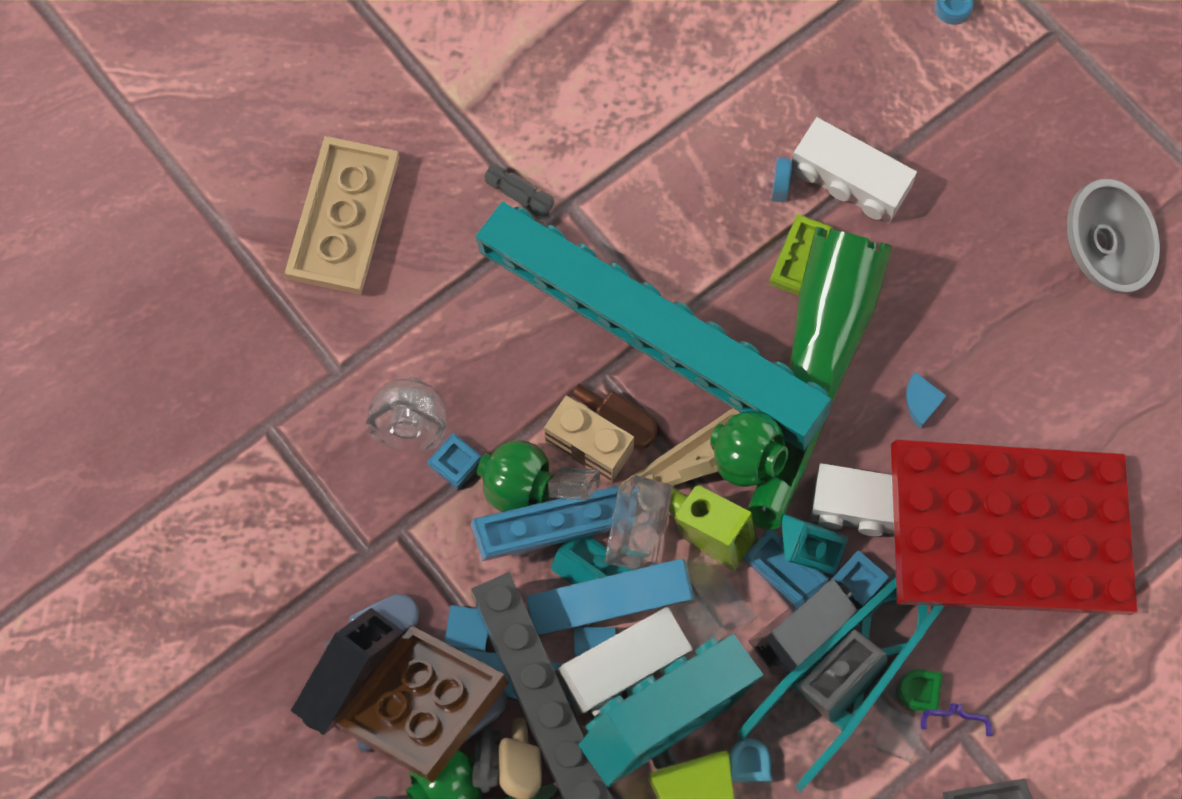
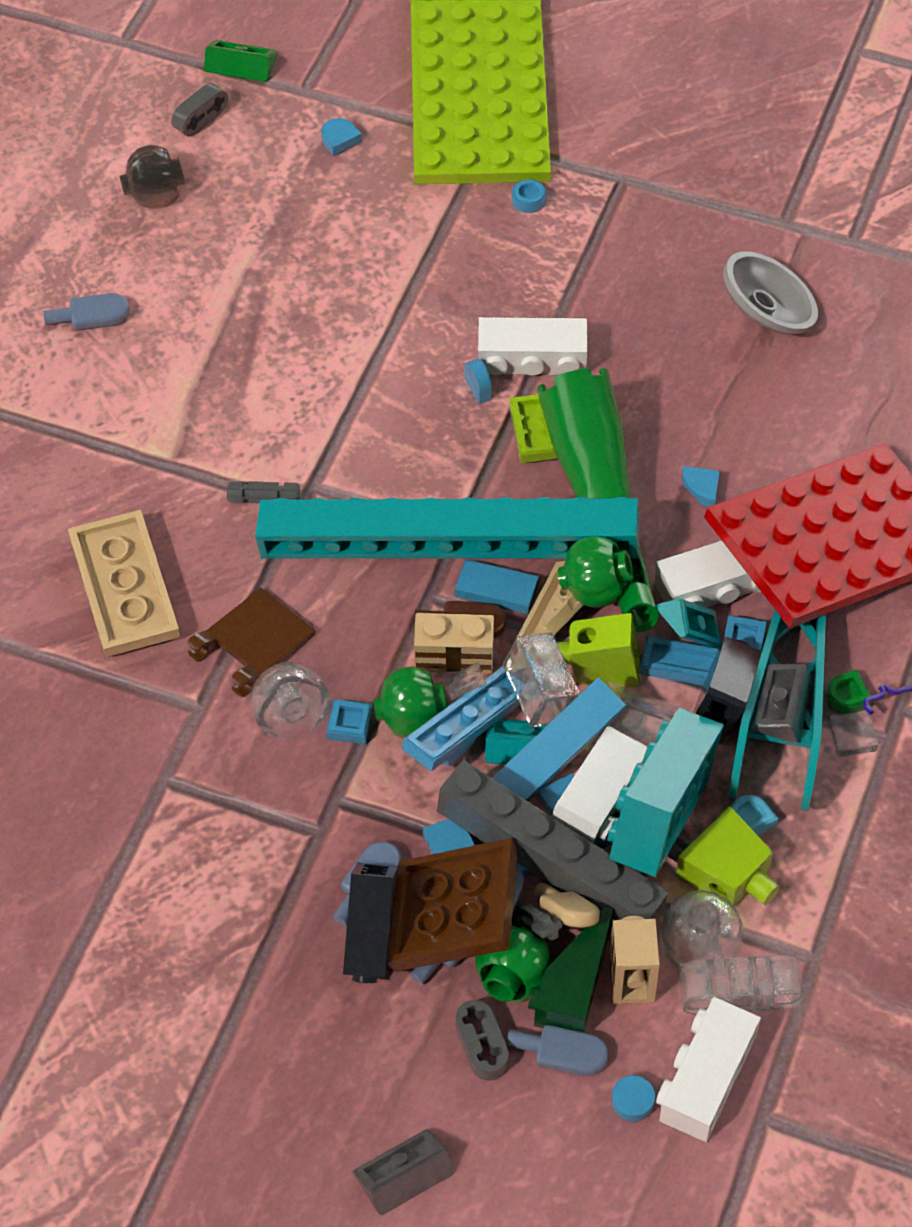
camera: 30 degrees left, 15 degrees down
none -> reddish brown flag [188,588,315,697]
none -> dark azure tile [455,559,539,614]

